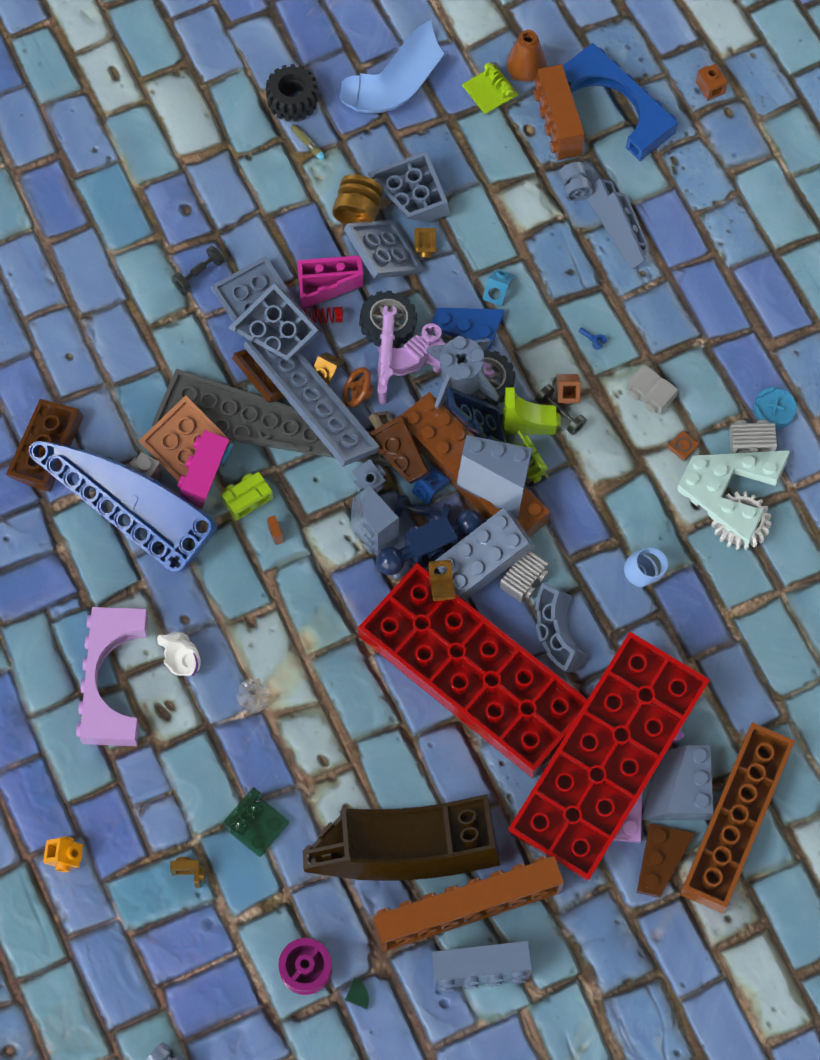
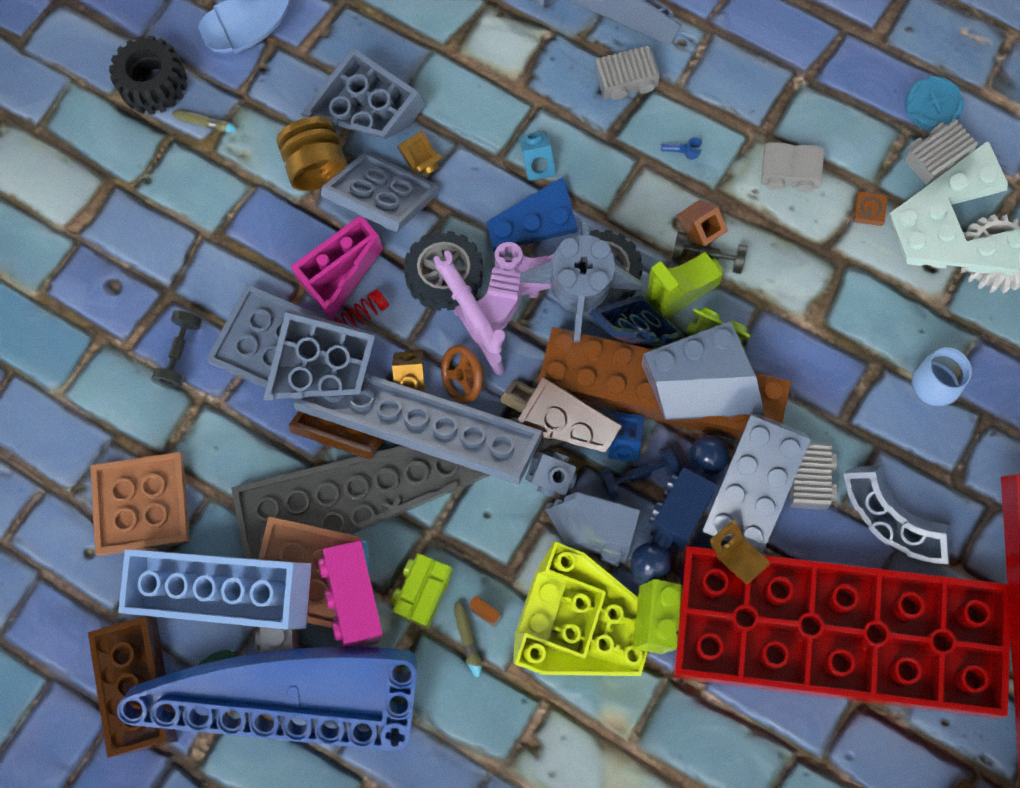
camera: 25 degrees left, 5 degrees up
none -> nougat plate [90,452,190,557]
none -> light blue brick [118,549,312,630]
none -> olive piece [454,601,482,677]
none -> neon yellow wedge [513,542,648,676]
none -> light grey brick [595,45,660,100]
none -> lime brick [633,579,682,654]

